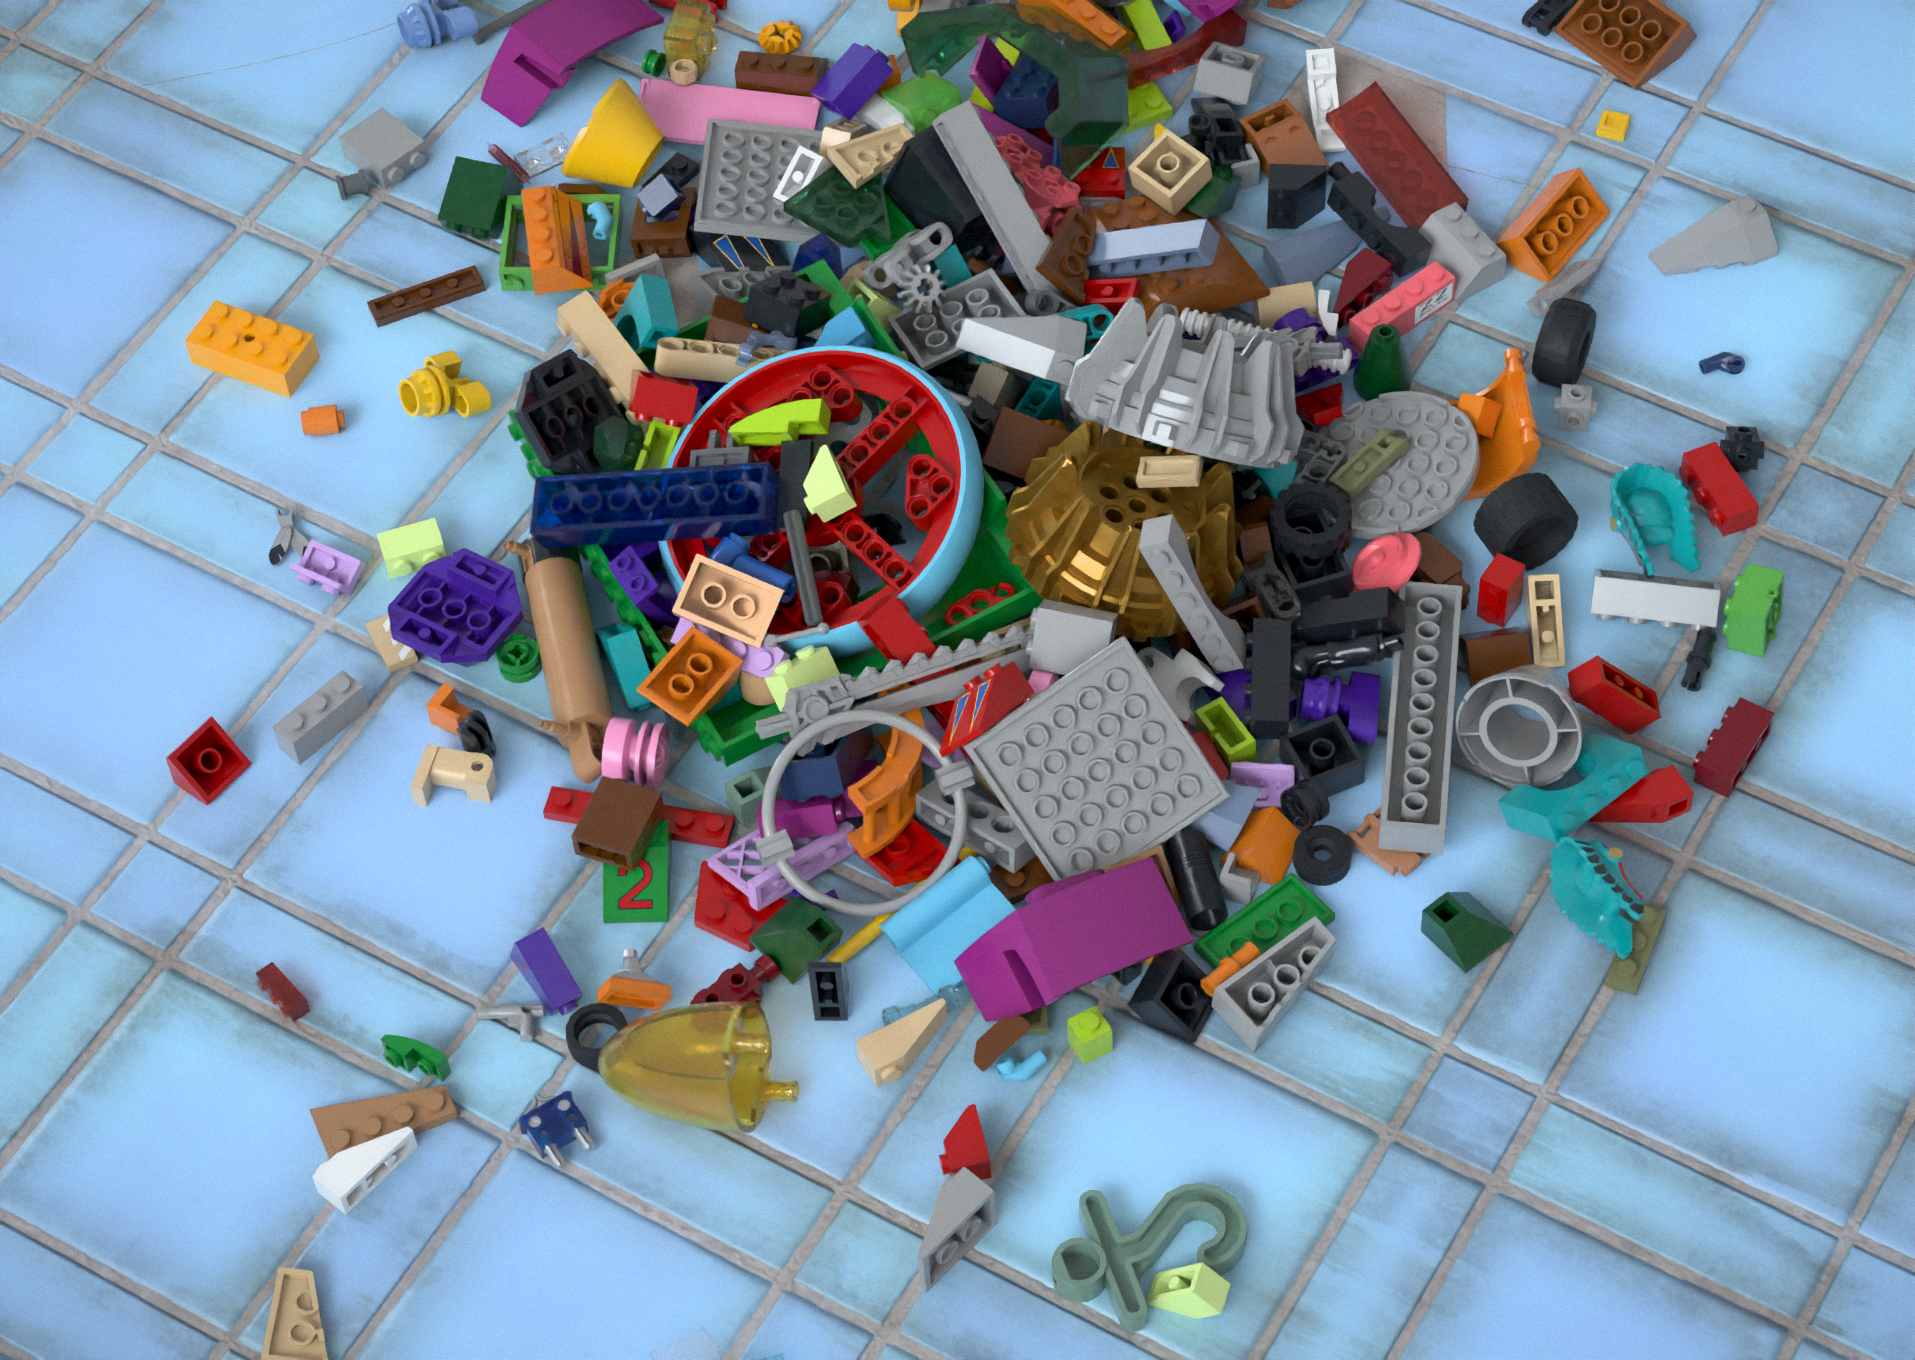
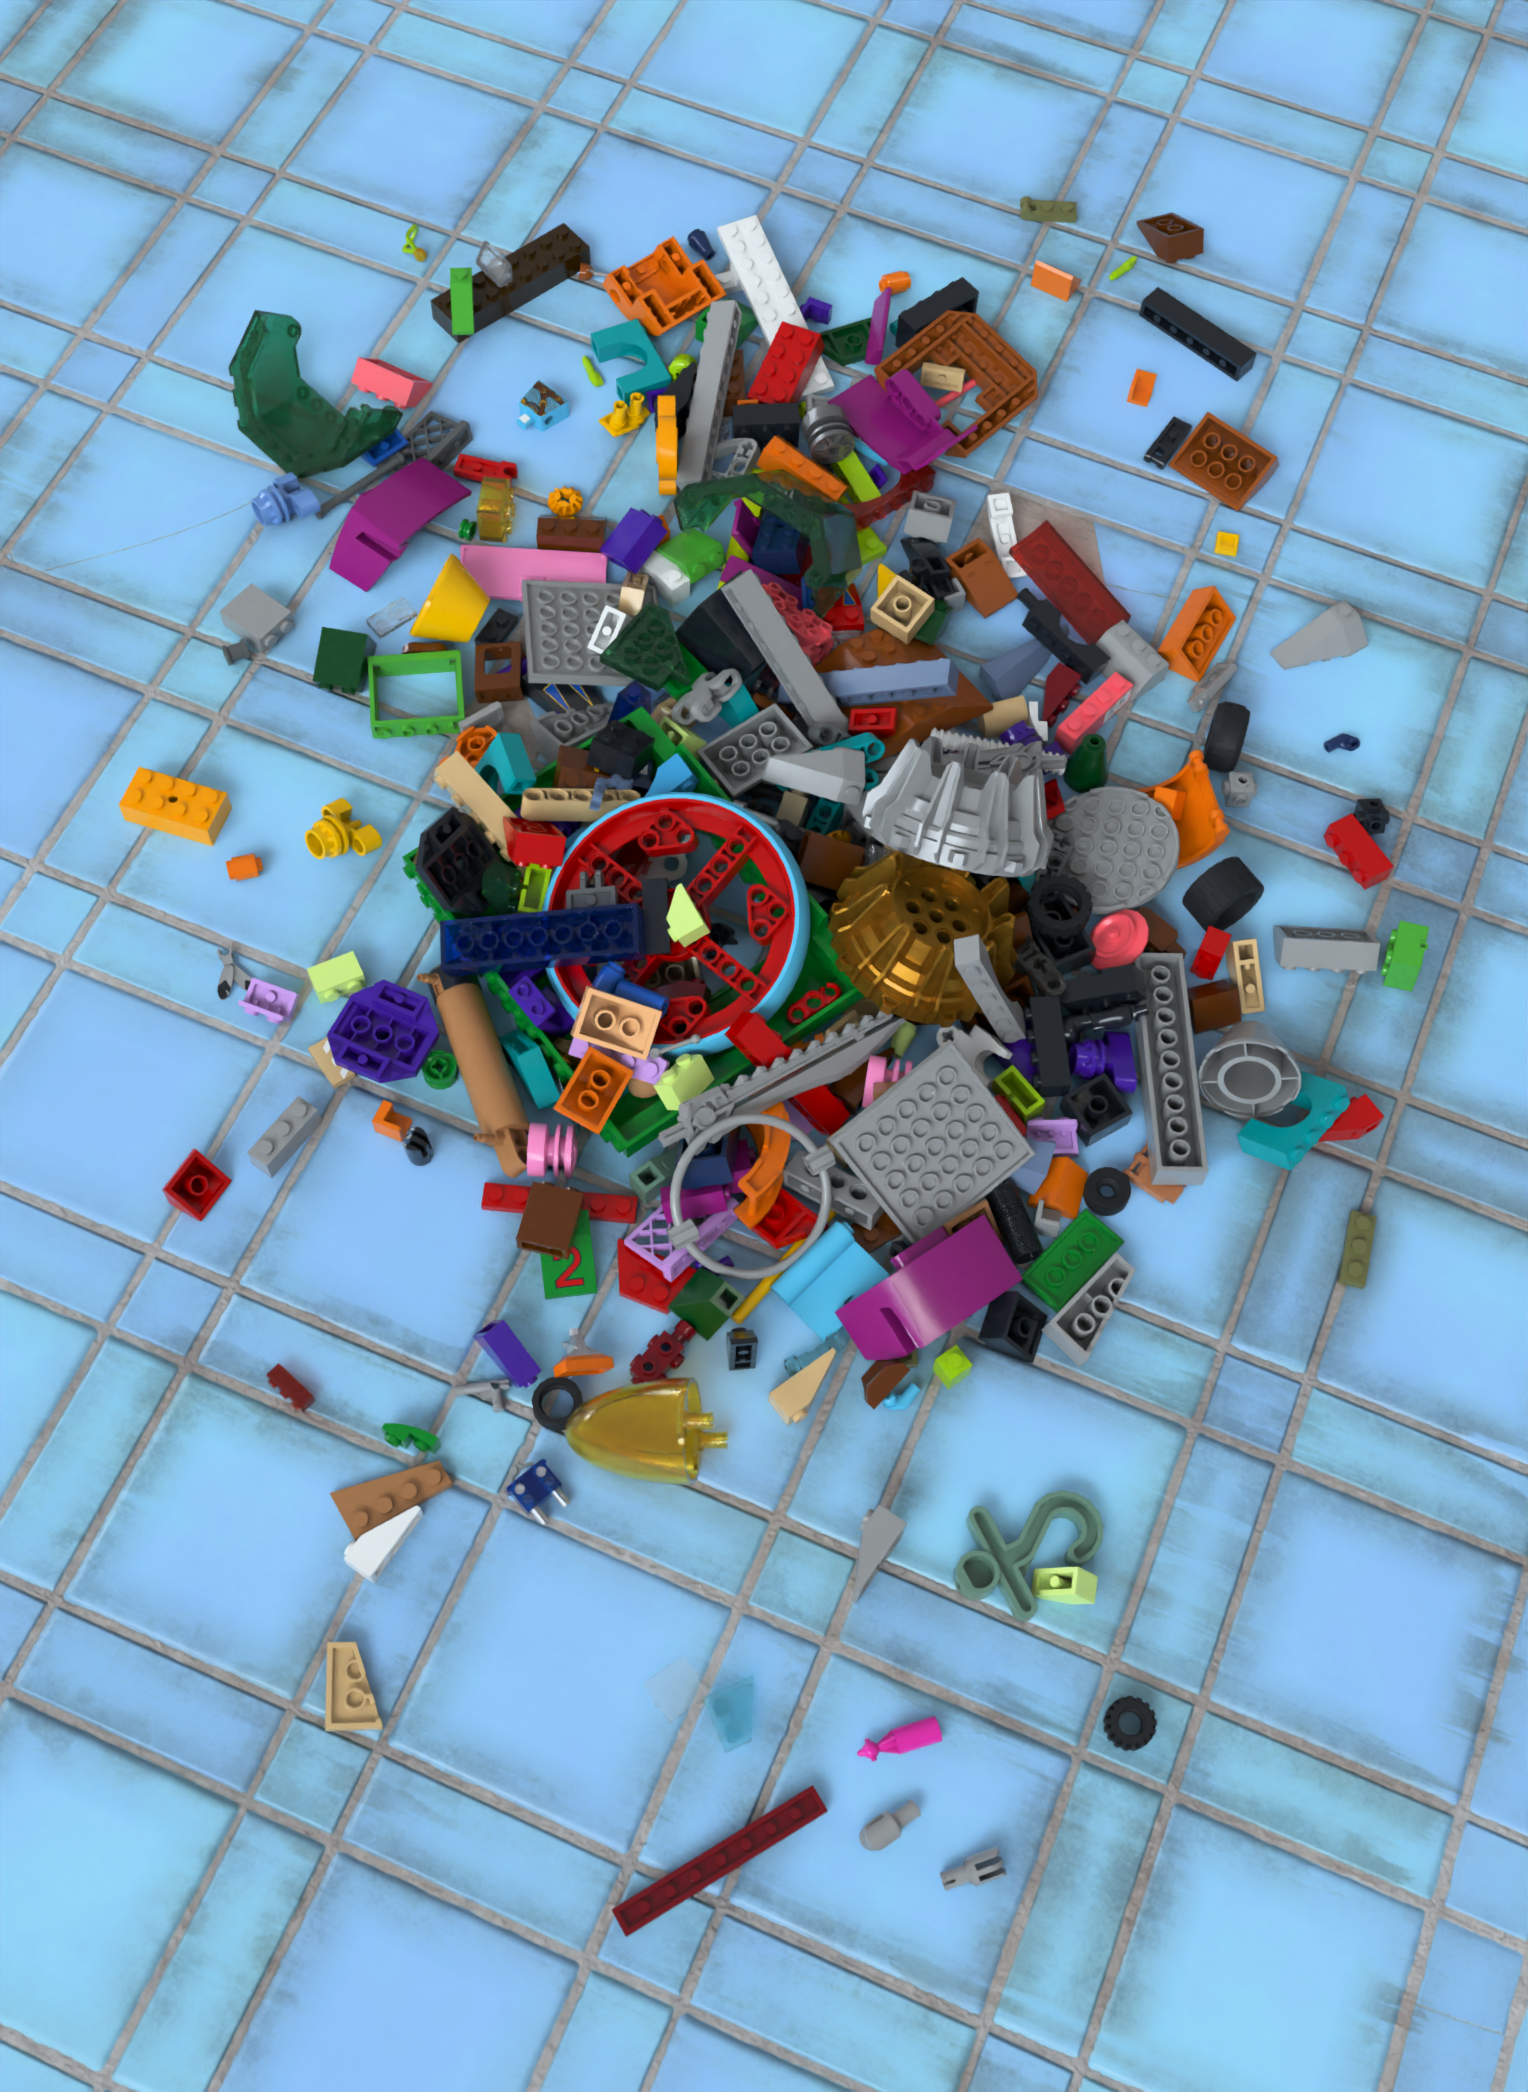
camera: 15 degrees left, 10 degrees up
reddish brown tile [367,265,486,328] -> none
tan piece [410,744,497,807] -> none
piece [487,143,531,184] -> none
orange slope [521,185,593,295] -> none
medium azure arm [587,201,614,240] -> none
brick [636,173,687,219] -> none
tan tile [670,59,698,85] -> none
lime slope [729,398,831,446] -> none
dark grey axle [783,510,823,627] -> none
tan wing [827,123,914,189] -> none
light grey gear [897,264,947,314] -> none
red slope [939,661,1034,758] -> none
red slope [939,1104,992,1180] -> none
light grey brick [1026,599,1118,675] -> none
reddish brown wing [1035,205,1096,307] -> none
tan tile [1136,455,1203,488] -> none
orange pin [1200,942,1261,997] -> none
black slope [1267,164,1327,229] -> none
black wheel [1280,778,1330,830] -> none
olive plate [1328,428,1410,500] -> none
dark green slope [1421,892,1514,973] -> none
teal piece [1548,836,1644,960] -> none
red brick [1567,655,1661,734] -> none
teal piece [1610,462,1702,578] -> none
black pin [1681,629,1717,691] -> none
dark red brick [1692,697,1775,798] -> none

